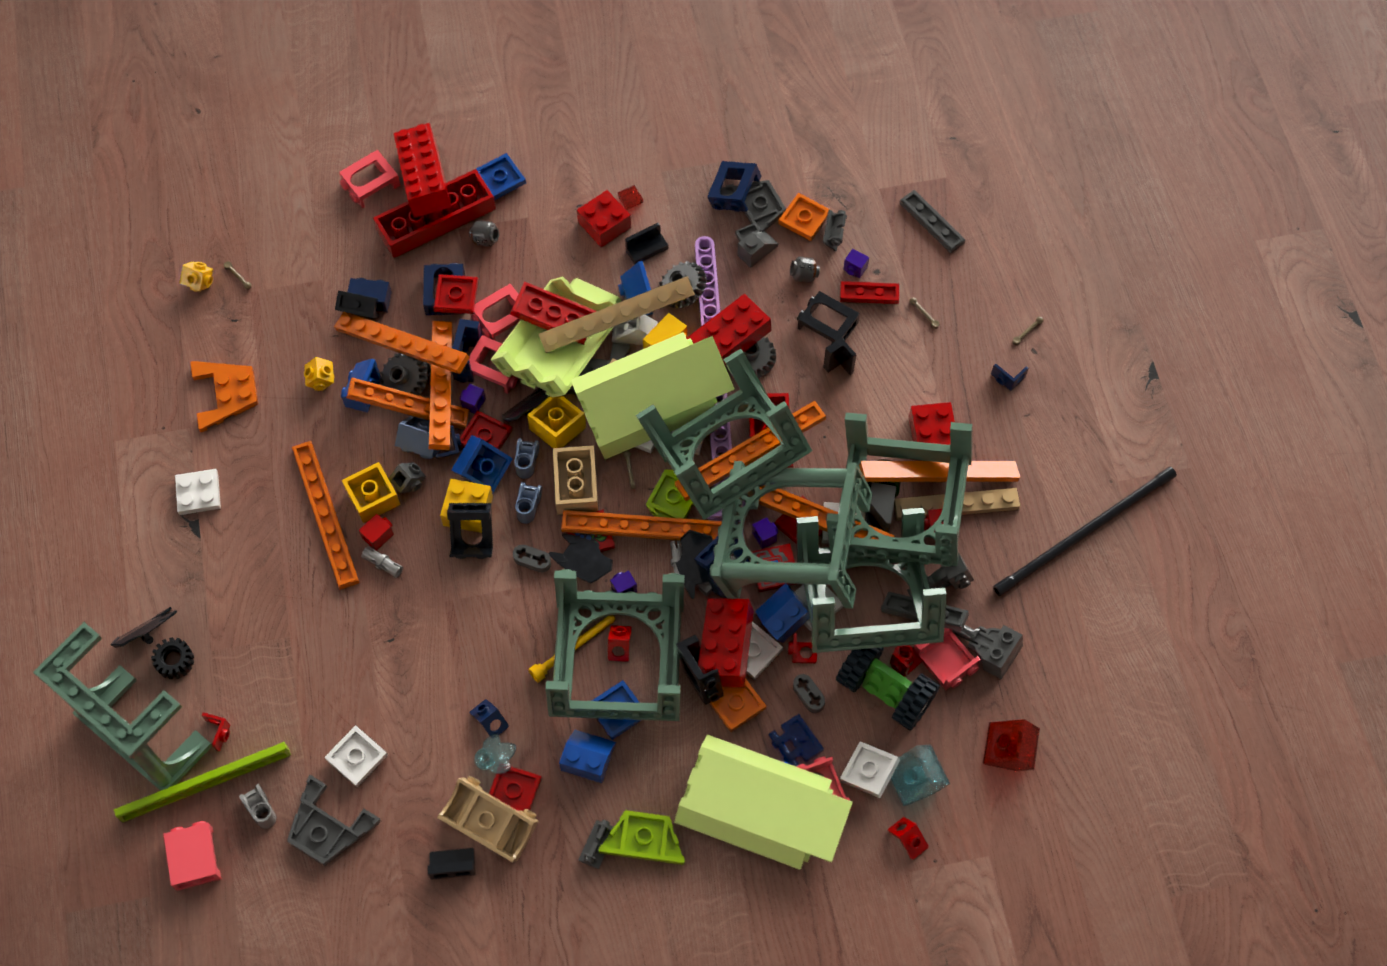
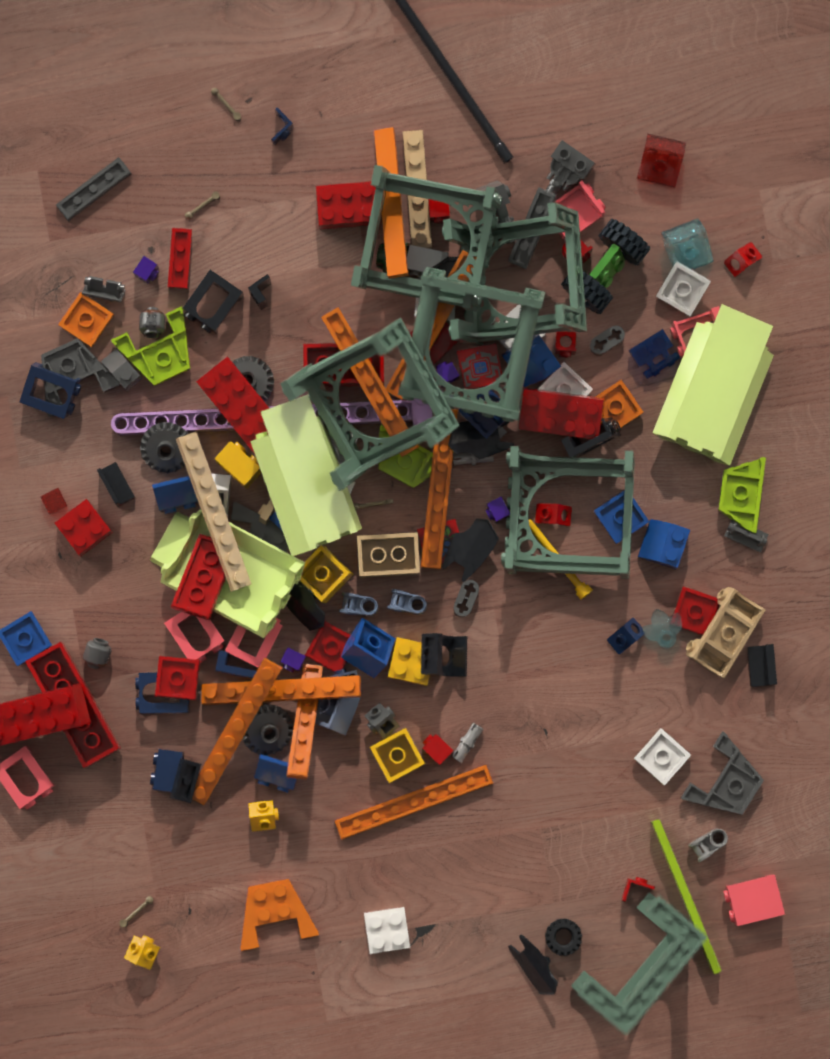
camera: 90 degrees left, 20 degrees up
none -> lime wing [111,306,191,386]

